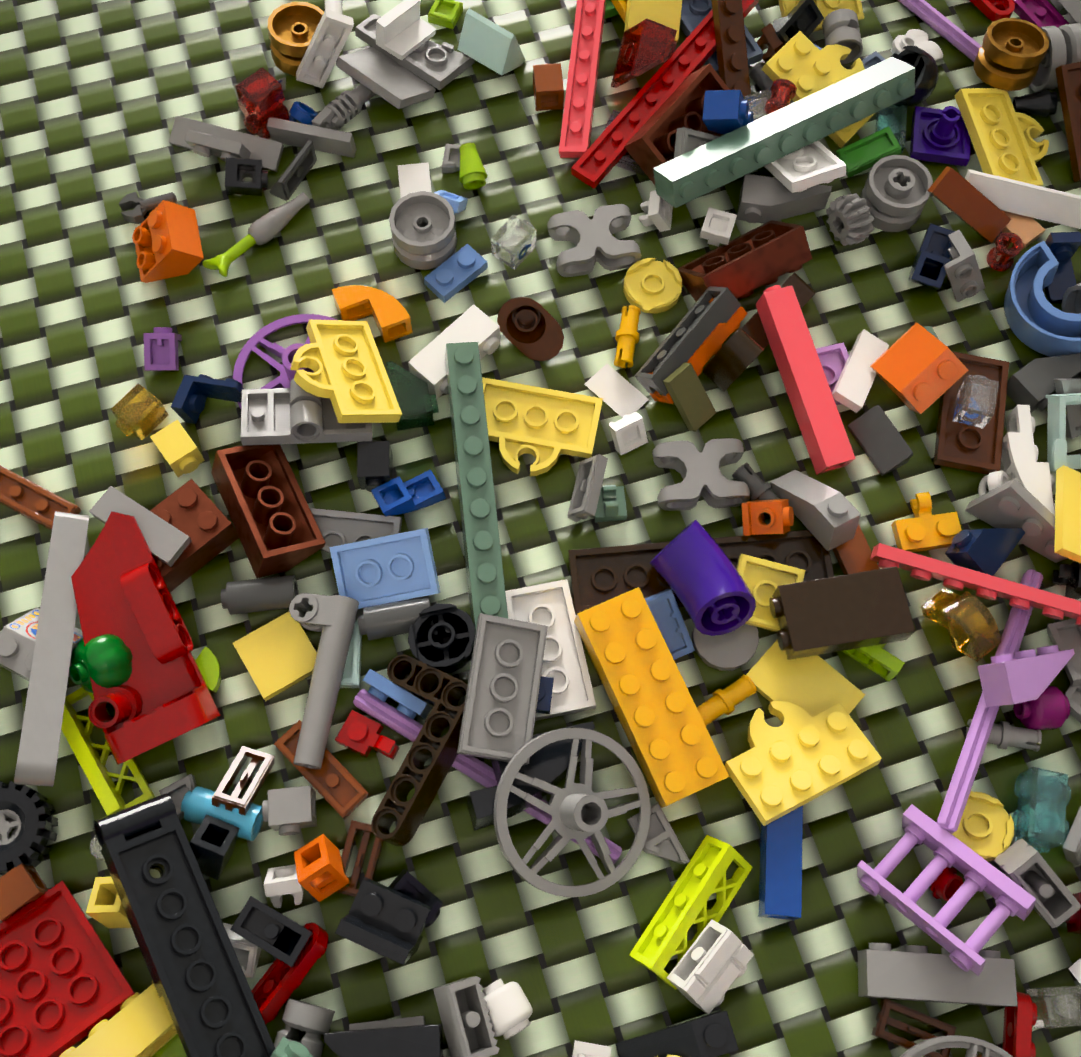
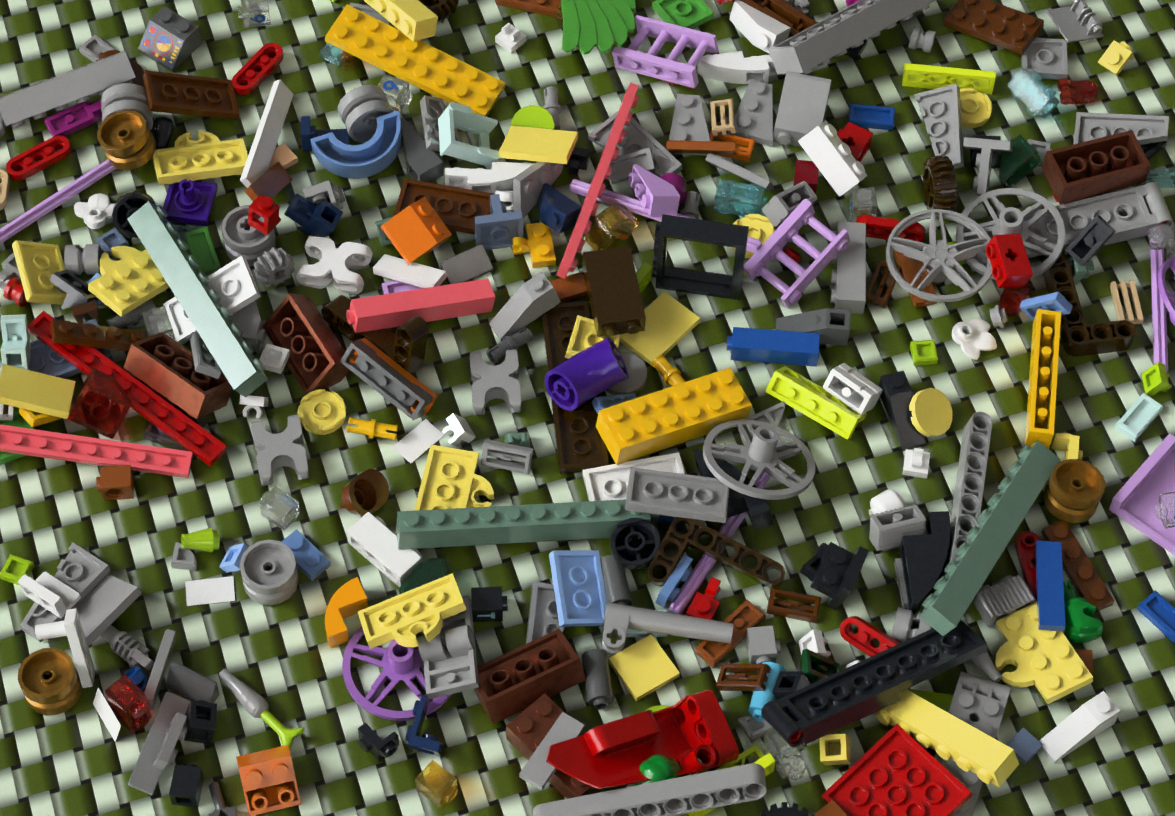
camera: 90 degrees left, 10 degrees down
medium lavender bracket [143,327,182,371] -> none
light yellow brick [150,420,205,477] -> none
black slope [230,896,313,967] -> none
orange brick [294,834,349,902] -> none
blue slope [371,469,446,516] -> none
light aqua slope [457,8,525,76] -> none
olive tile [663,362,716,432] -> none
blue slope [702,90,753,135] -> none
light yellow plate [725,701,882,826] -> none
orange brick [741,499,794,536] -> none
clear red bush [764,79,797,115] -> none
clear brick [953,374,999,429] -> none
clear red bush [987,233,1023,271] -> none
none -> black brick [169,763,204,807]
none -> red brick [248,195,281,235]
none -> white piece [295,236,373,294]
none -> black bracket [358,723,399,761]
none -> sand blue bracket [475,194,523,250]
none -> black window [652,214,749,300]
none -> dark grey slope [776,308,850,346]
none -> dark green slope [799,649,840,684]

